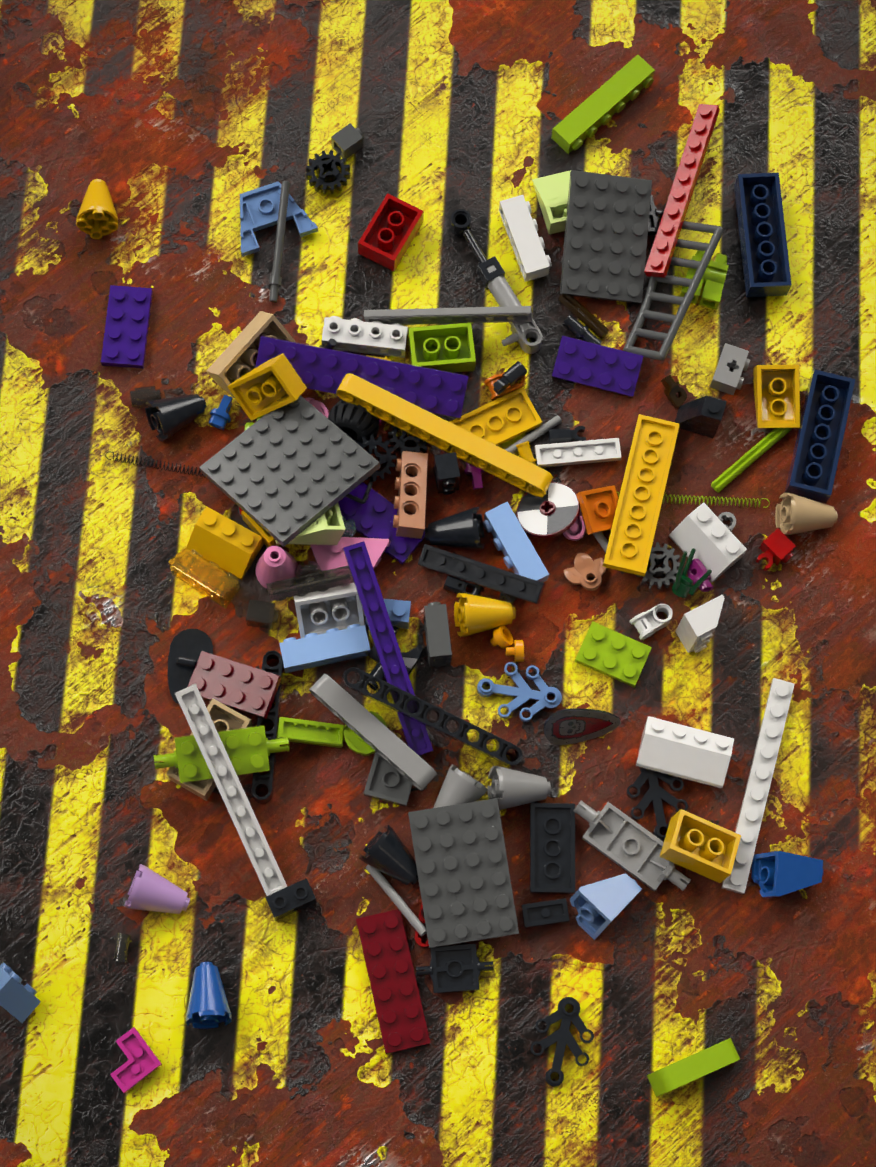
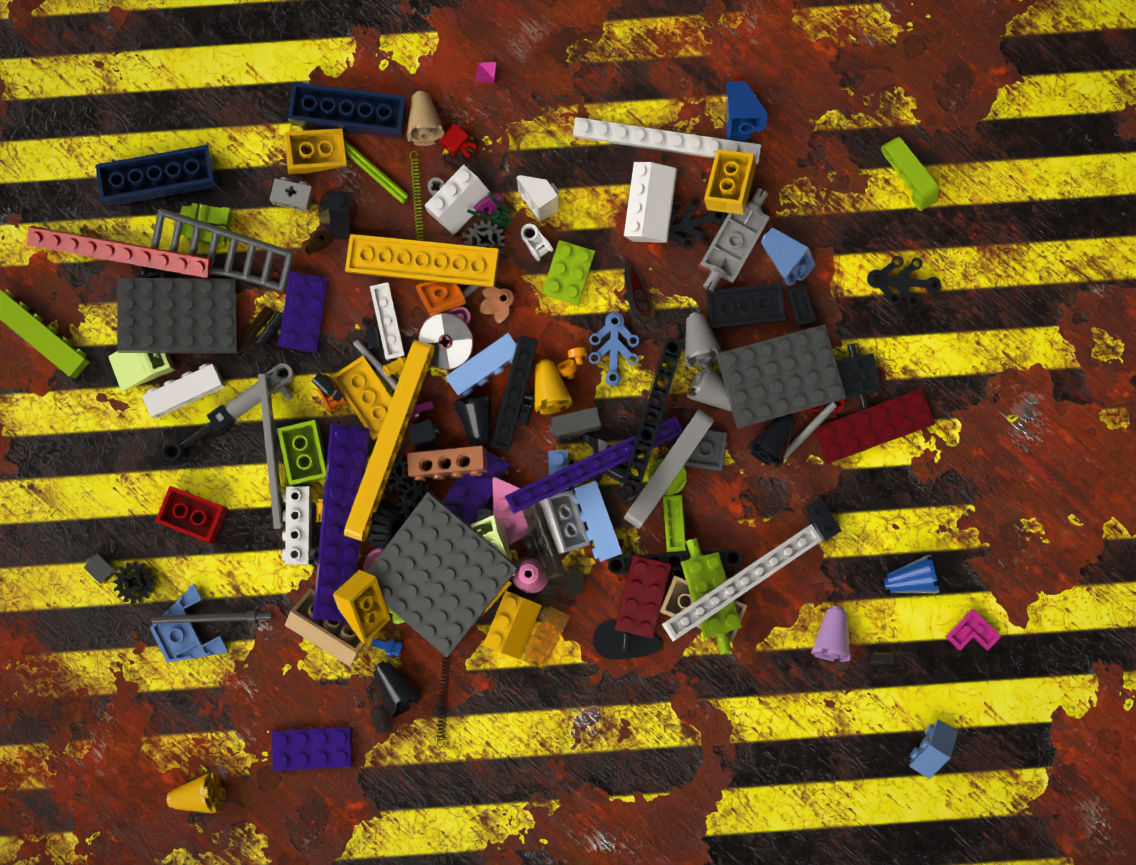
camera: 90 degrees left, 10 degrees up
none -> dark pink slope [476,62,497,84]

